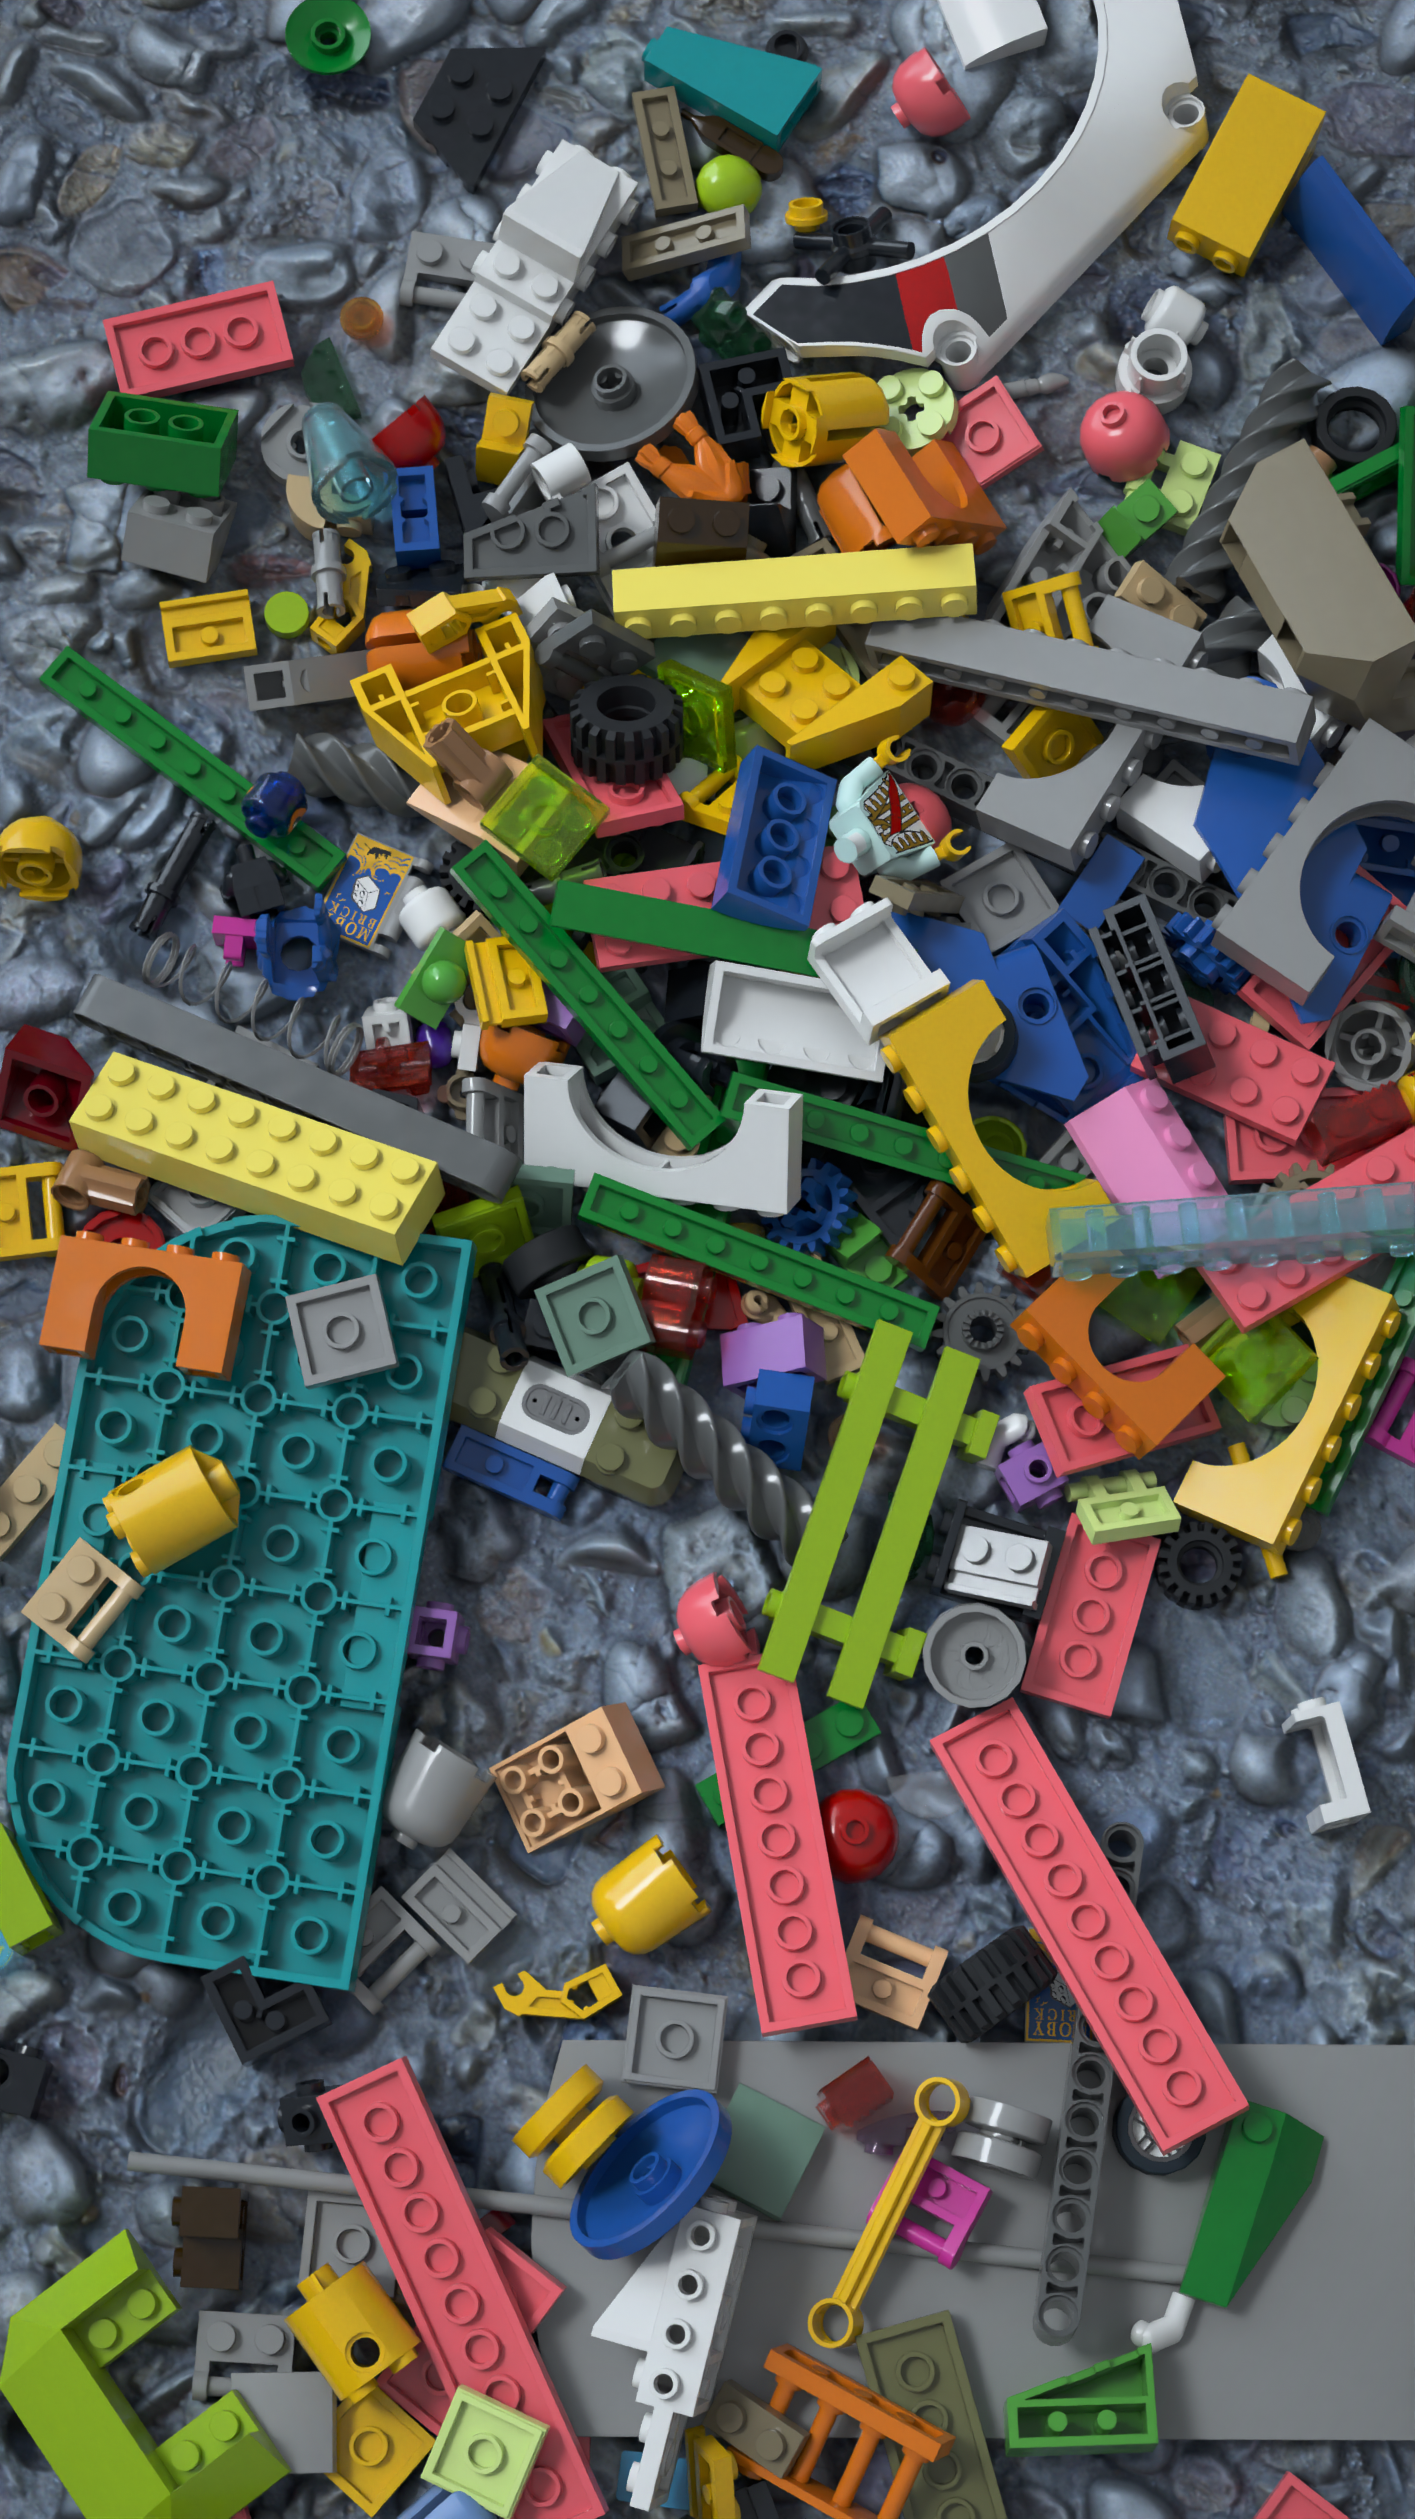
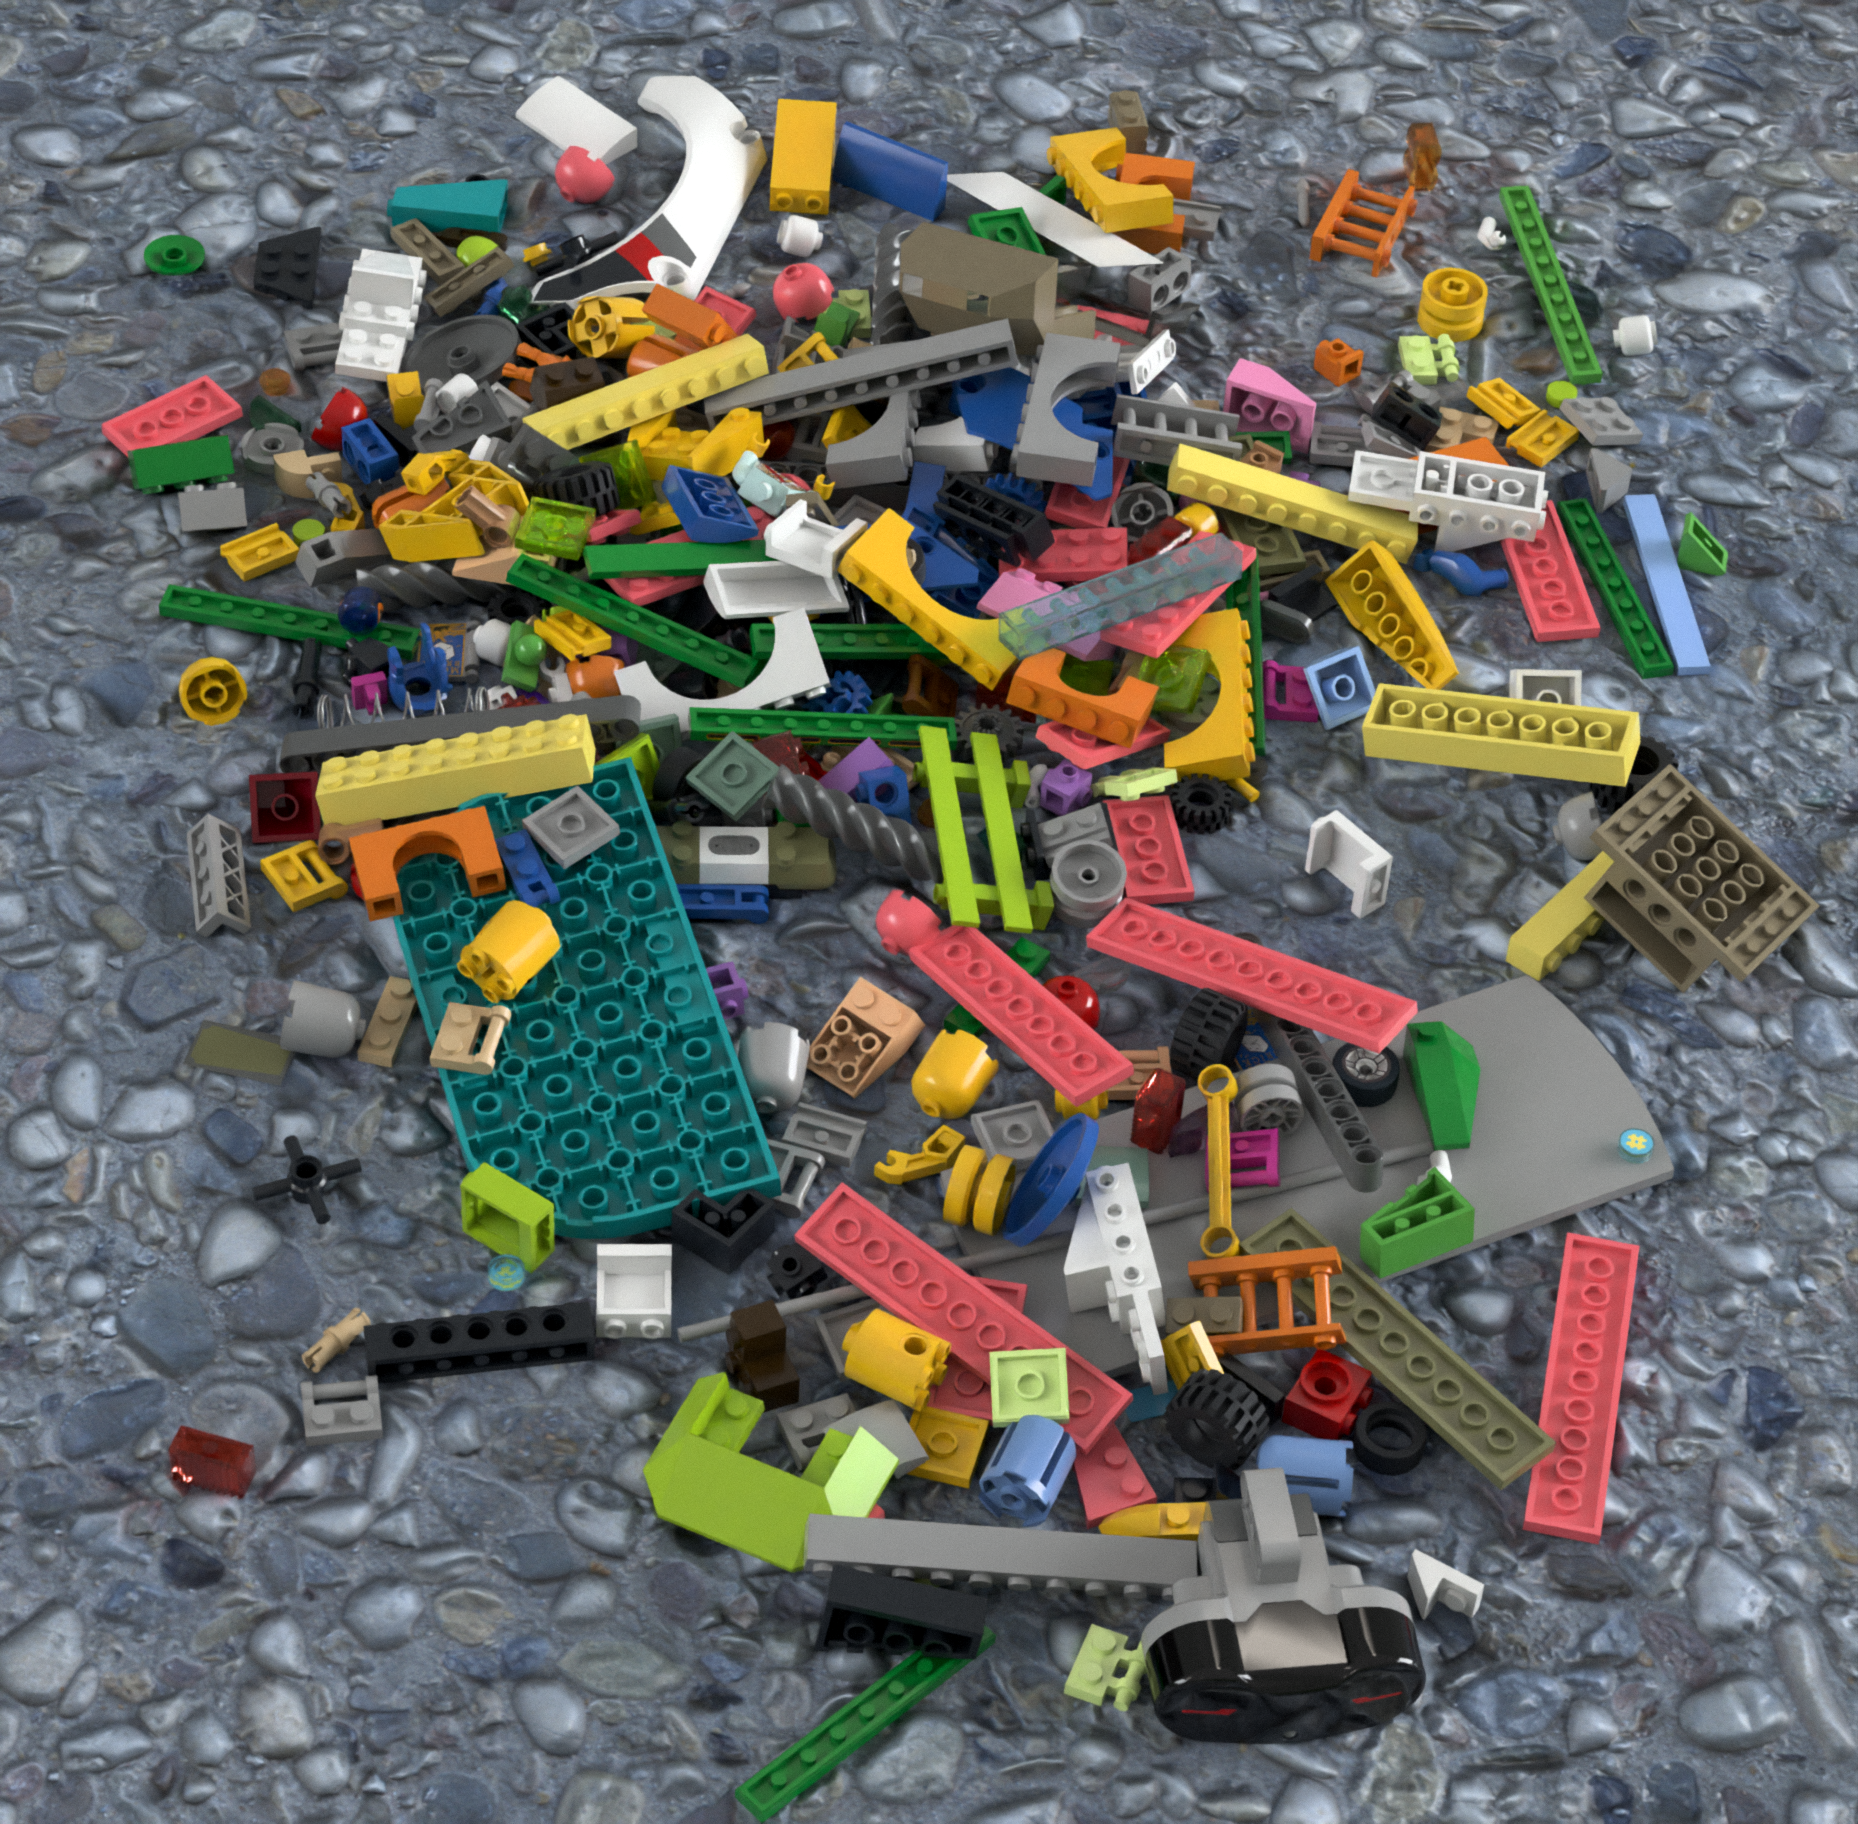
camera: 25 degrees left, 30 degrees down
clear light blue cone [302,402,398,524] -> none
tan pin [520,311,596,393] -> none
white piece [1115,328,1192,415] -> none
none -> blue plate [495,829,560,908]
none -> white panel [596,1244,672,1339]

